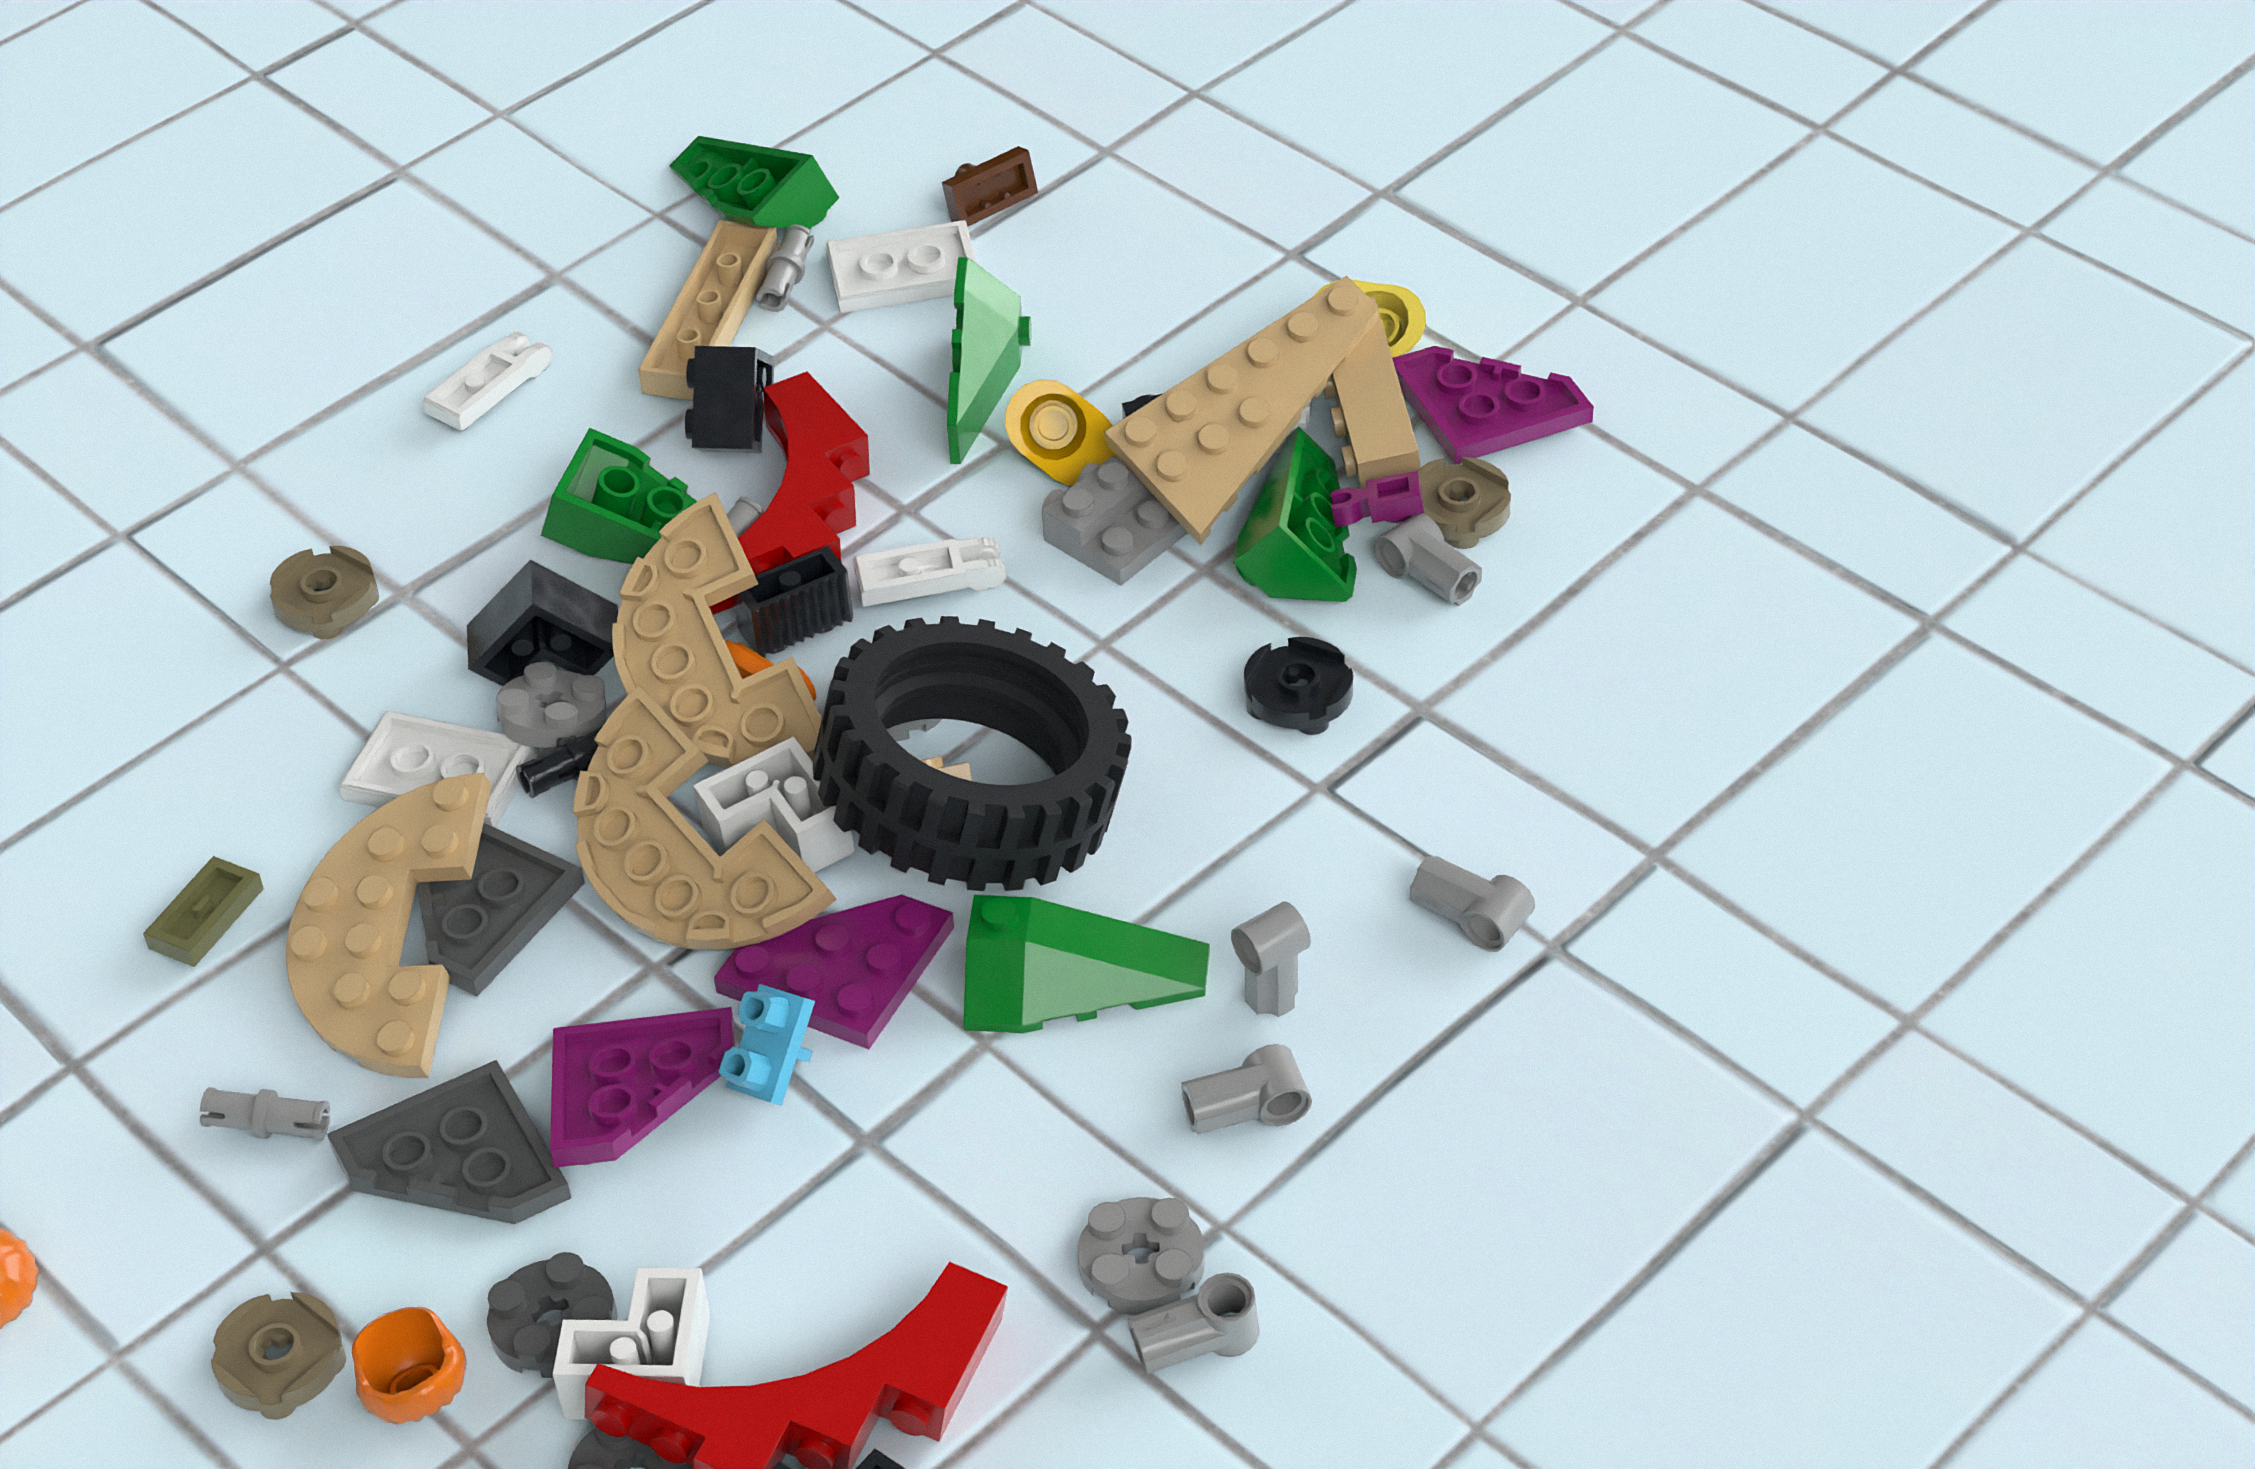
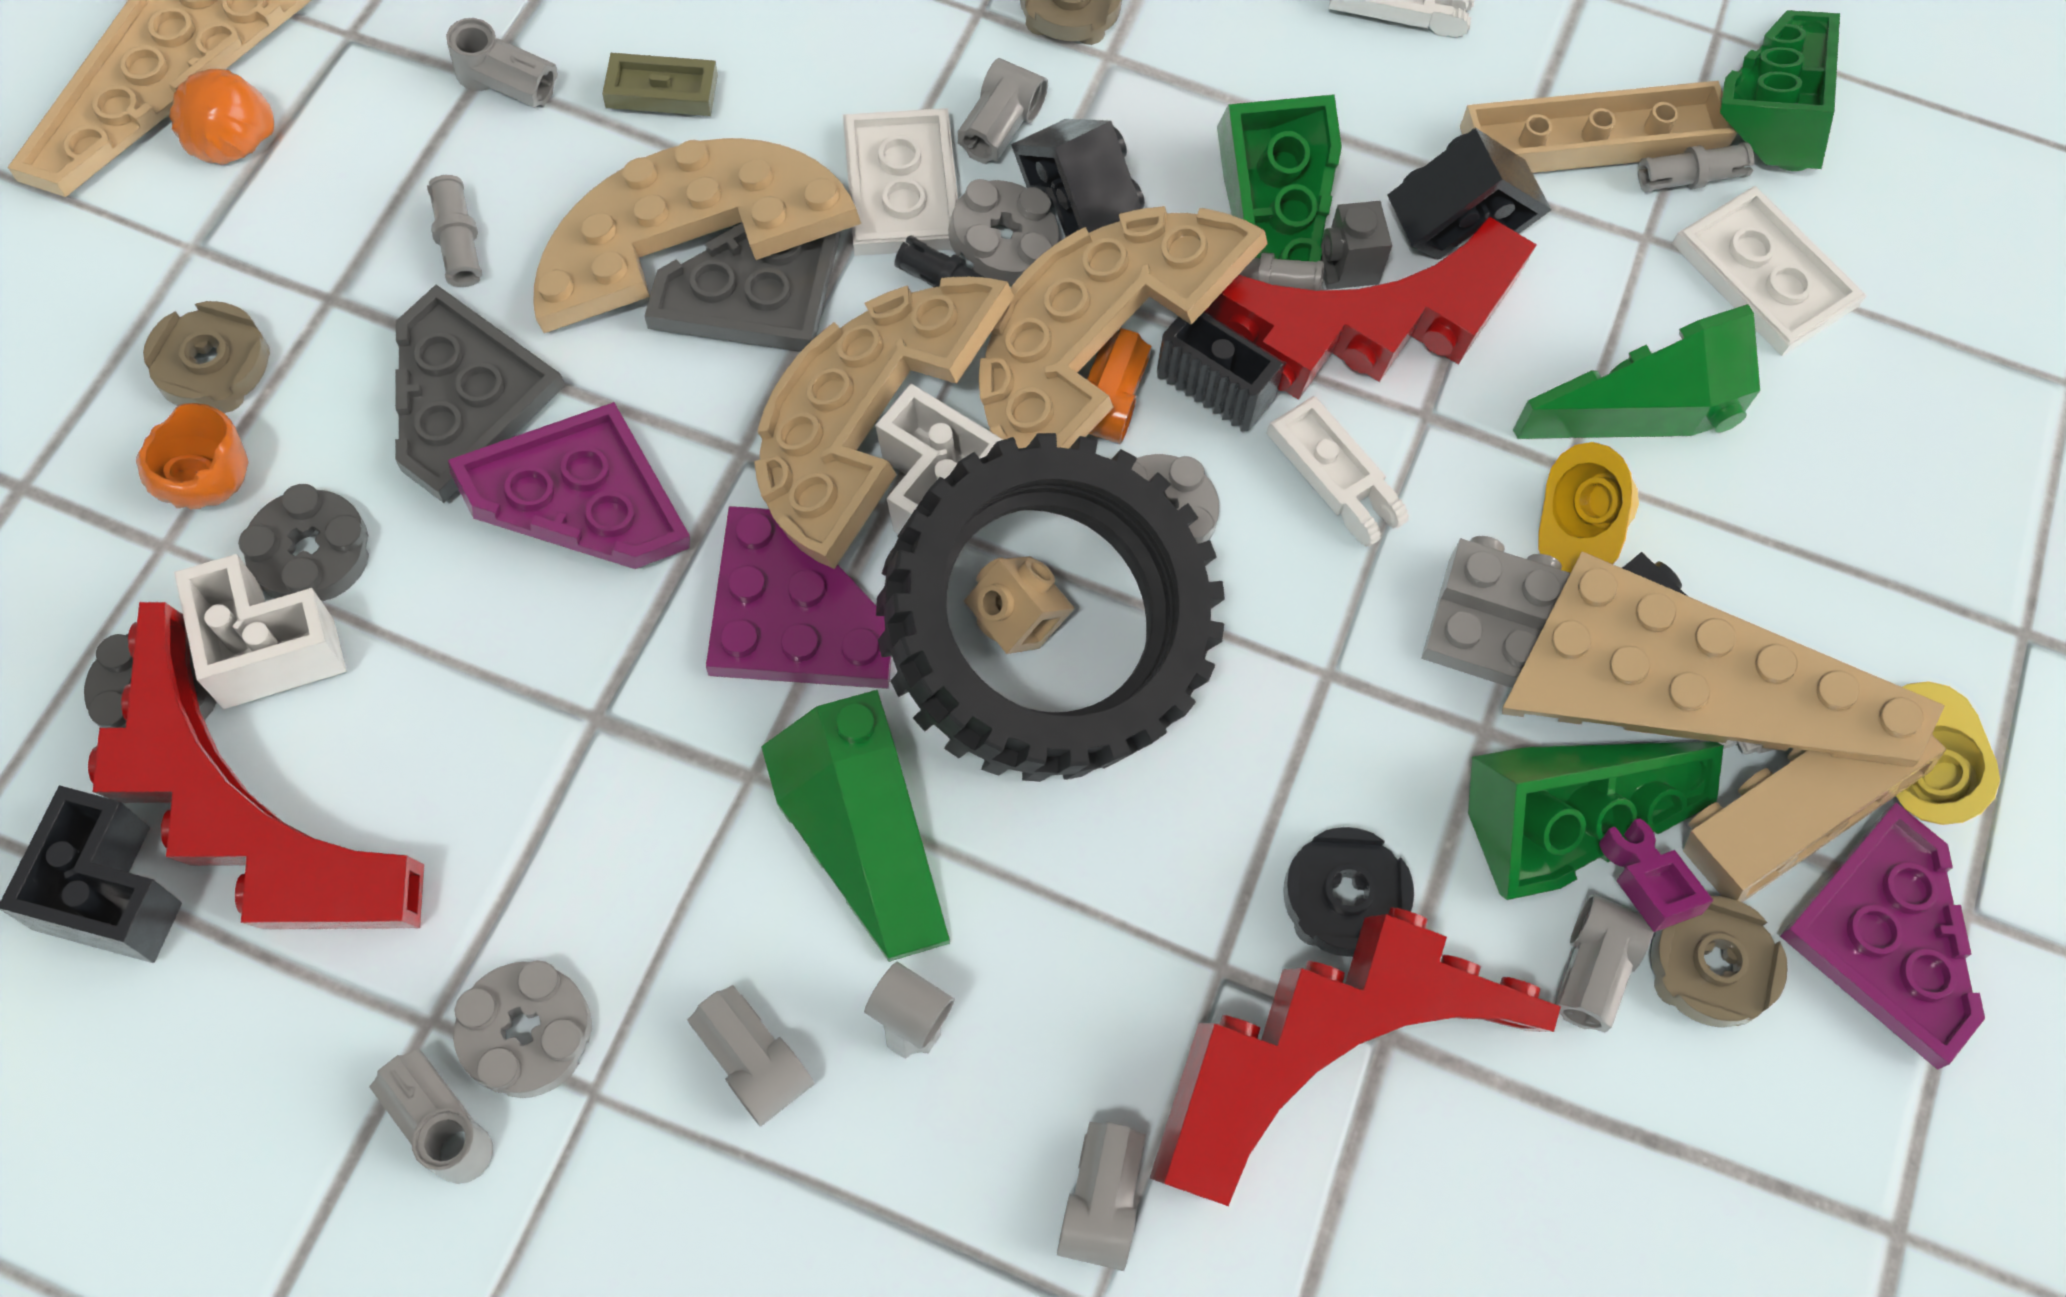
camera: 60 degrees right, 20 degrees up
medium azure hips [719,984,815,1106] -> none
reddish brown tile [941,146,1038,227] -> none
none -> light grey piece [446,18,558,108]
none -> light grey piece [958,58,1048,164]
none -> red arch [1150,908,1561,1207]
none -> dark grey brick [1320,201,1392,290]

